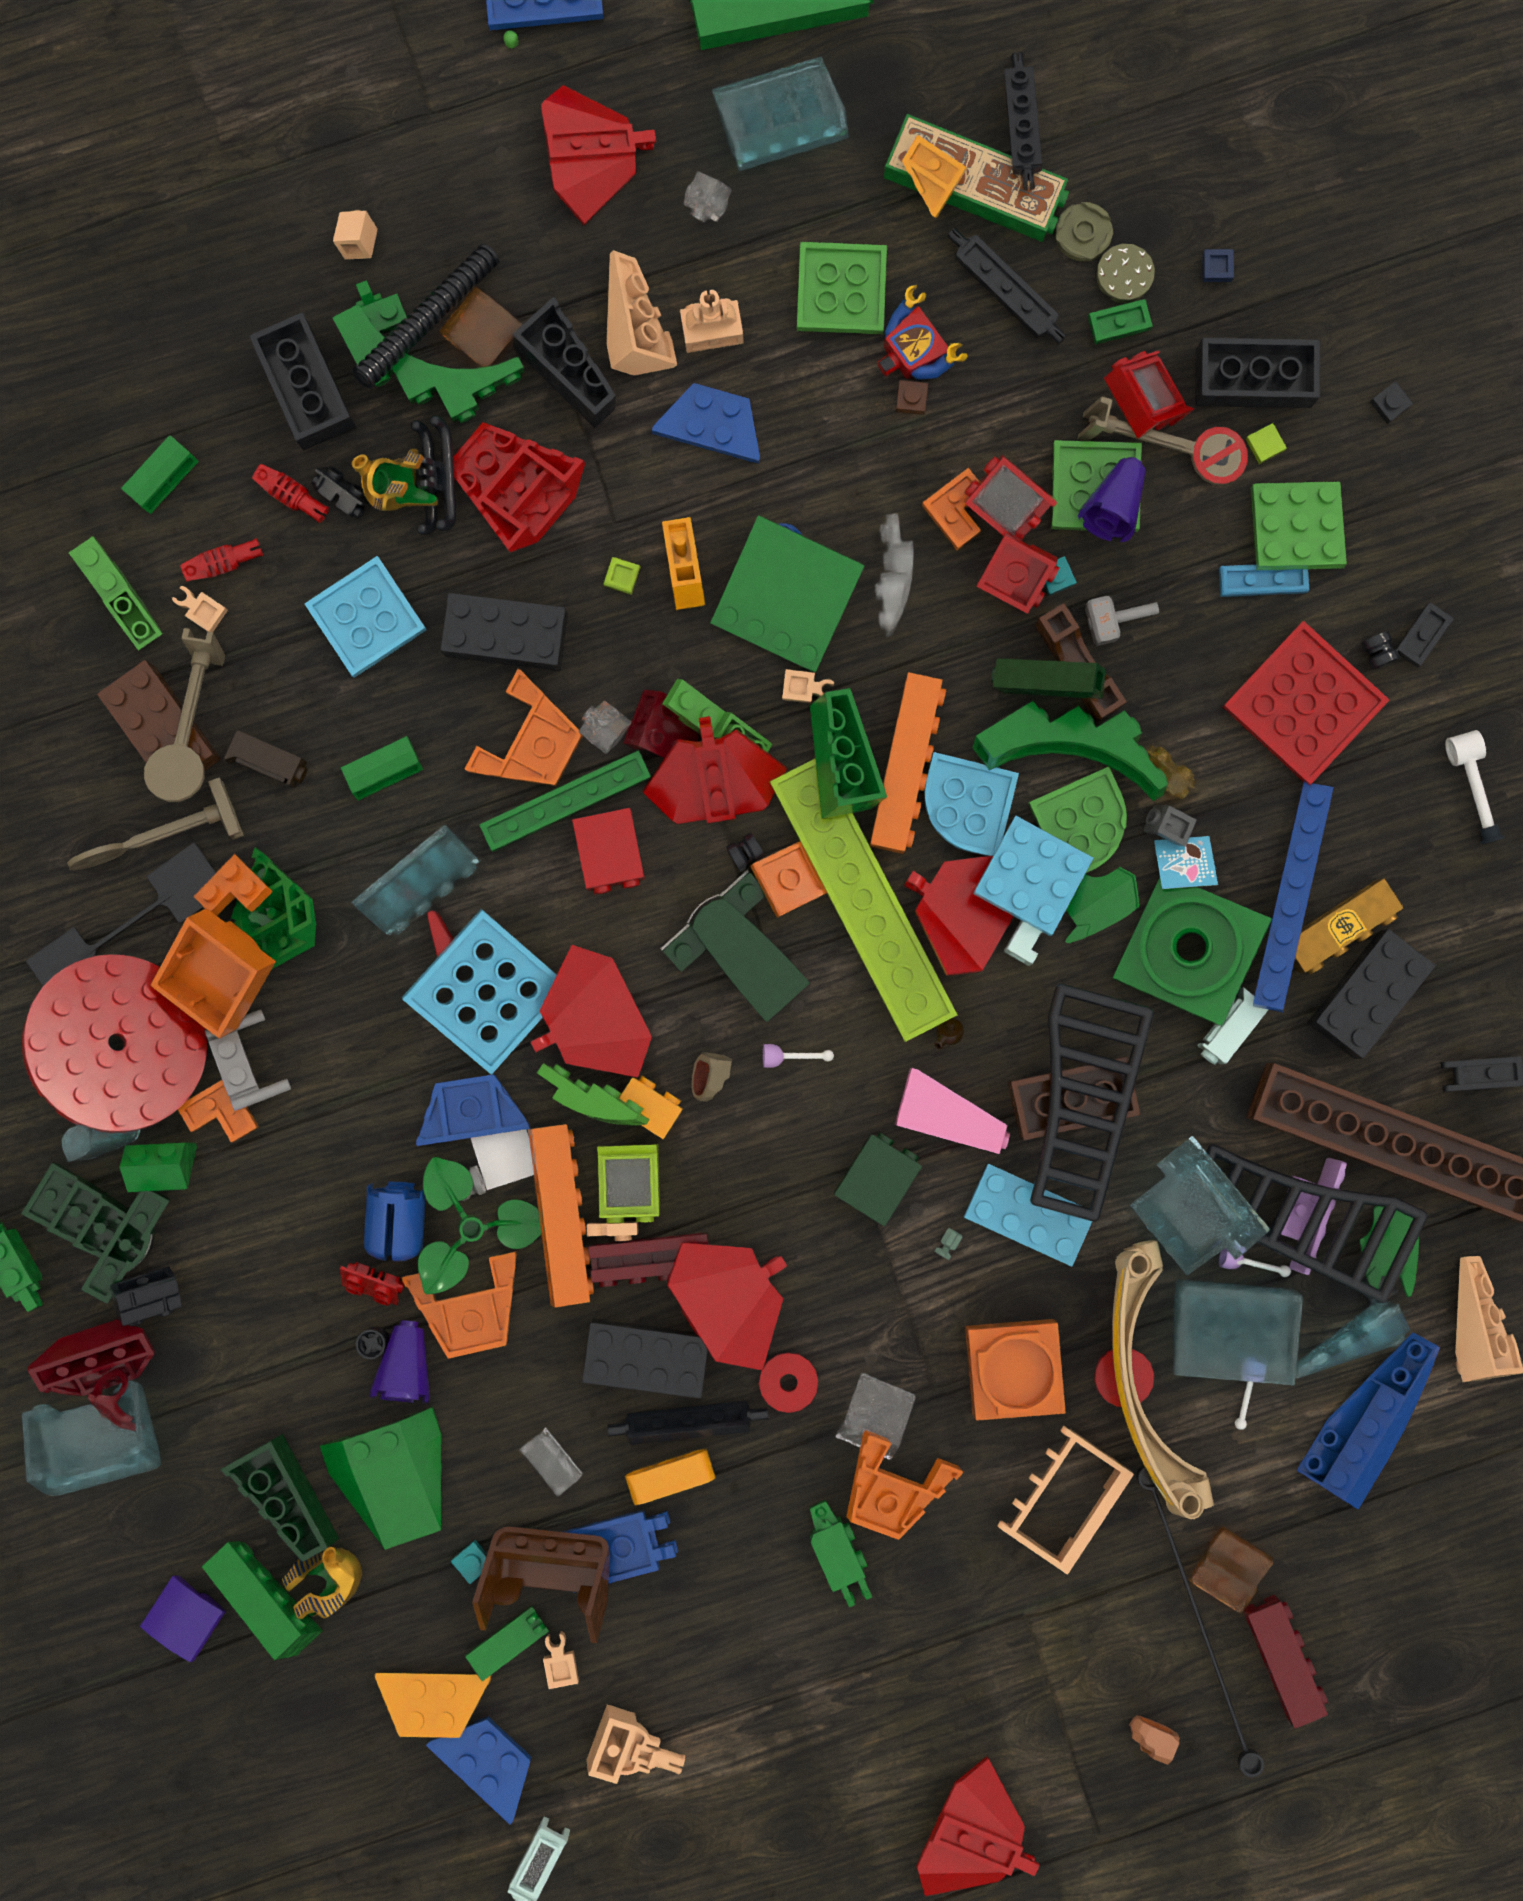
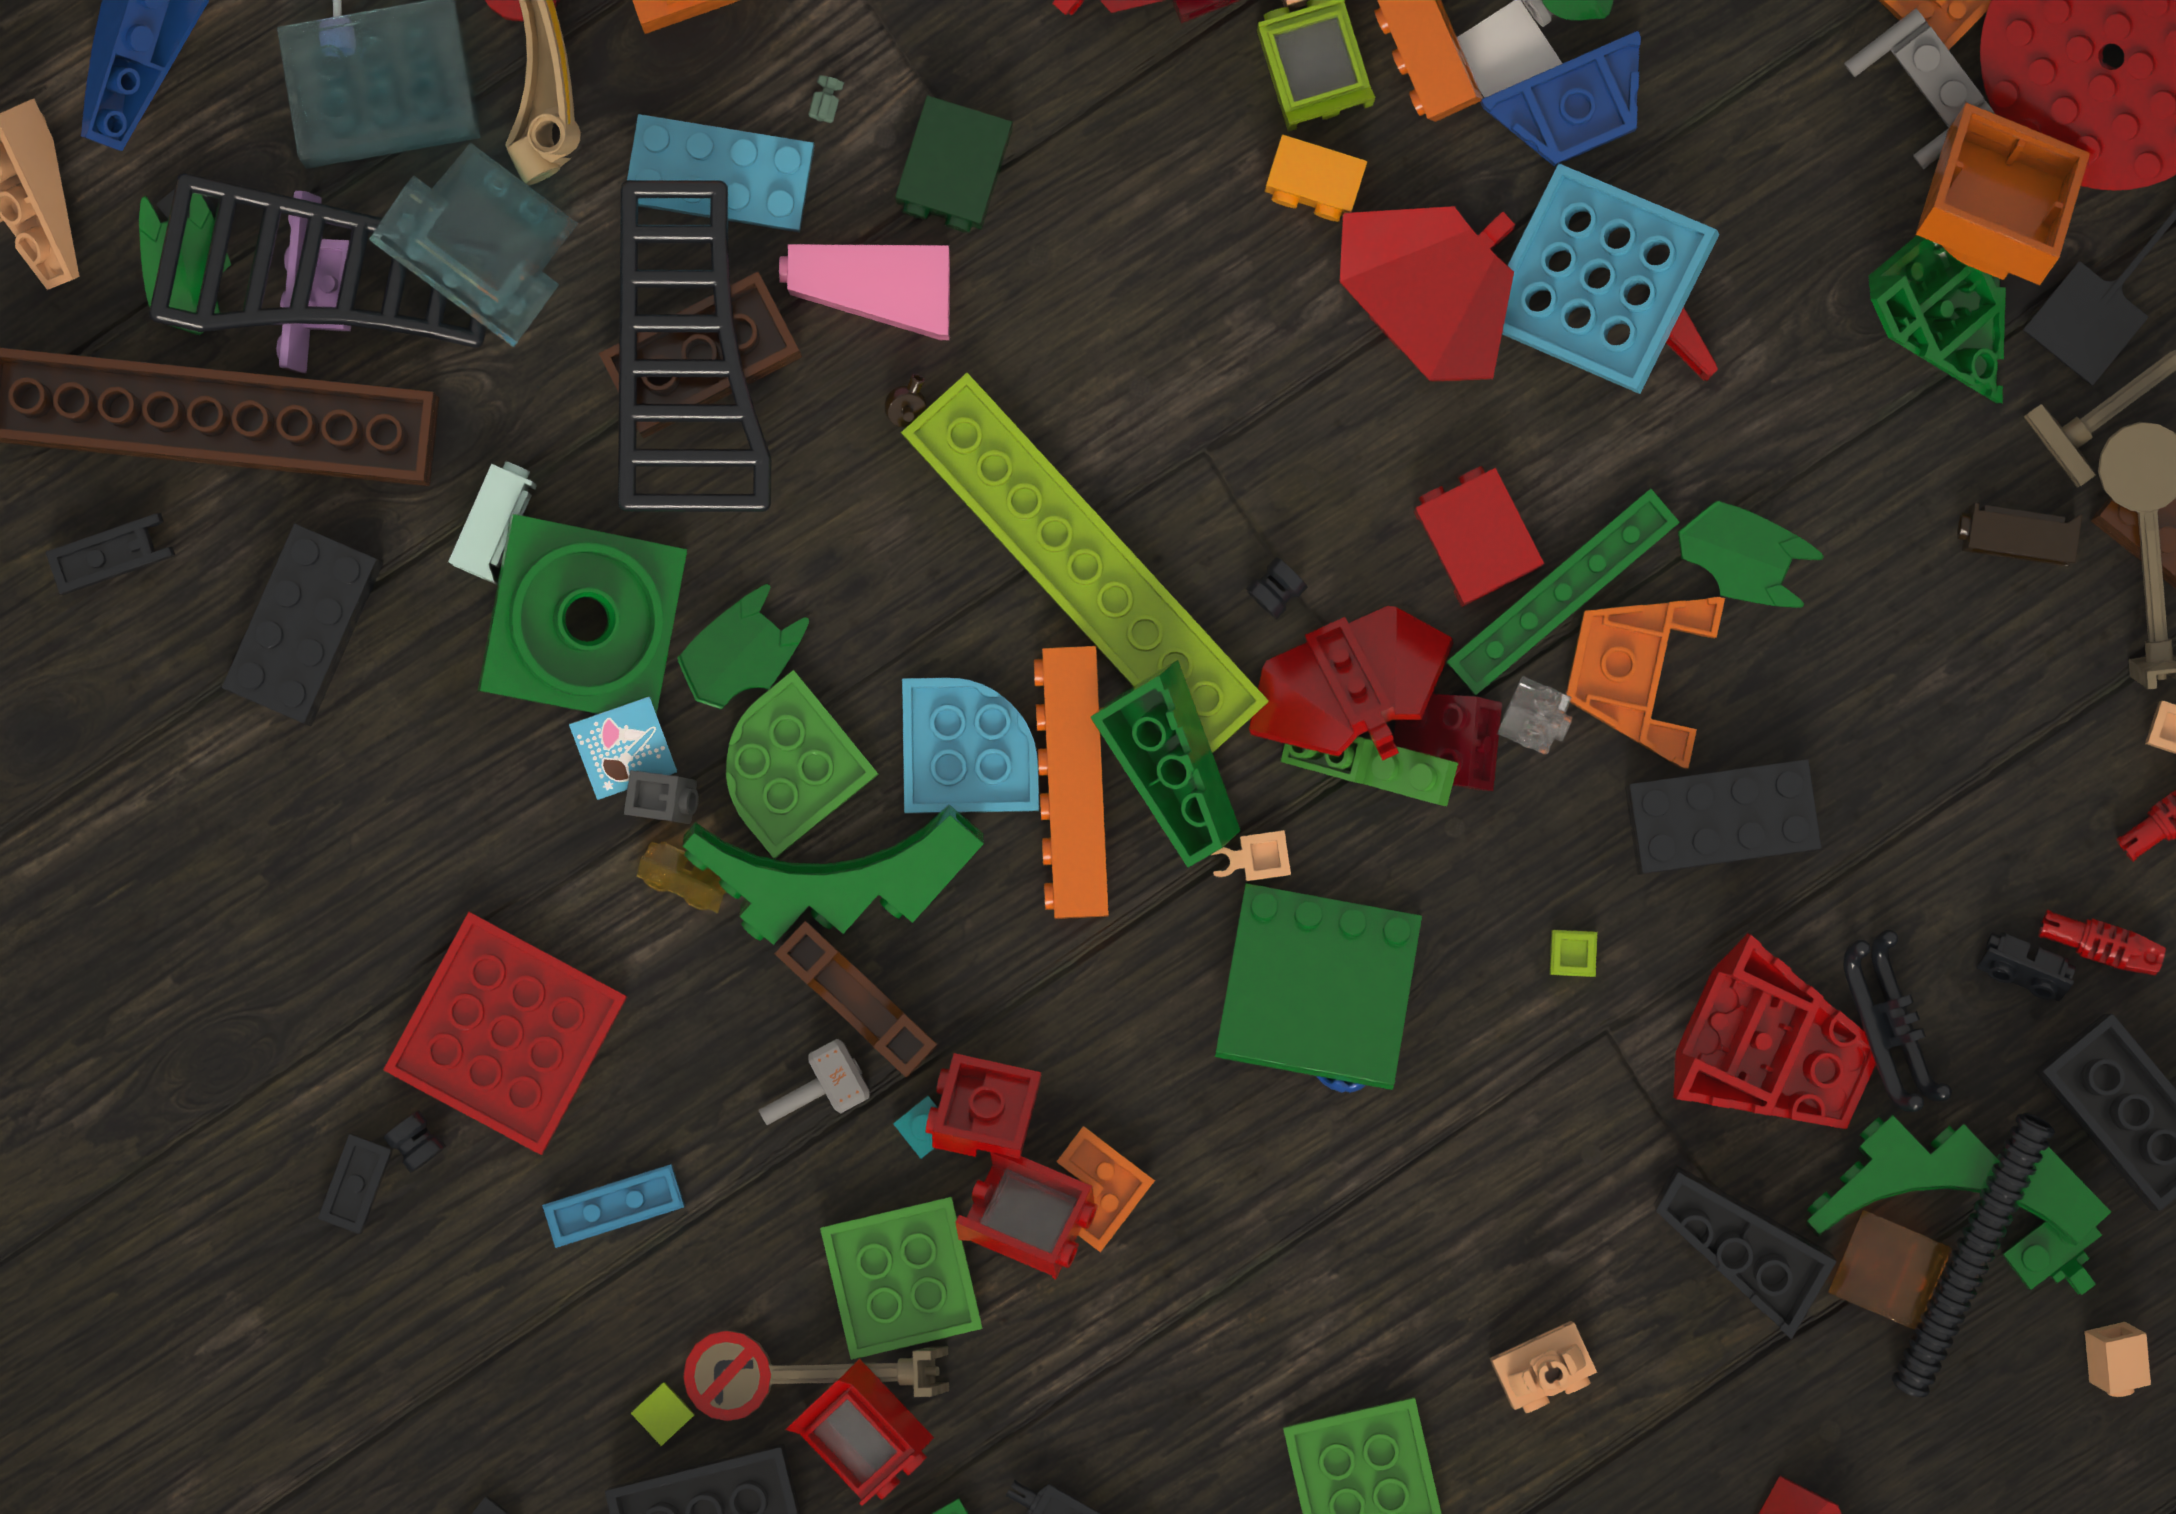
camera: 165 degrees right, 0 degrees up
orange plate [193,854,272,916] -> none
medium azure plate [304,556,427,678] -> none
green piece [341,736,424,801] -> none
piece [352,449,438,511] -> none
clear light blue slope [352,825,480,935] -> none
bright green slope [537,1063,650,1125] -> none
light nougat wedge [606,250,677,376] -> none
blue wing [652,383,760,464] -> none
dark green slope [660,870,810,1022] -> none
light orange slope [662,517,705,610] -> none
dark tan rock [692,1052,732,1102] -> none
orange plate [750,841,827,918] -> none
hinge [763,1044,834,1068] -> none
clear slope [875,513,914,637] -> none
torso [877,285,967,379] -> none
reddish brown plate [896,380,928,415] -> none
red panel [904,856,1014,976] -> none
medium azure plate [973,816,1093,936] -> none
dark green brick [991,658,1106,699] -> none
light aqua leg [1003,921,1043,966] -> none
dark purple cone [1078,457,1146,542] -> none
hinge [1219,1244,1291,1277] -> none
bright green plate [1251,482,1347,570] -> none
blue plate [1253,782,1334,1013] -> none
clear light blue wedge [1287,1301,1410,1378] -> none
pearl gold brick [1294,879,1403,974] -> none
white piece [1445,730,1505,844] -> none
none -> green shield [1678,501,1824,608]

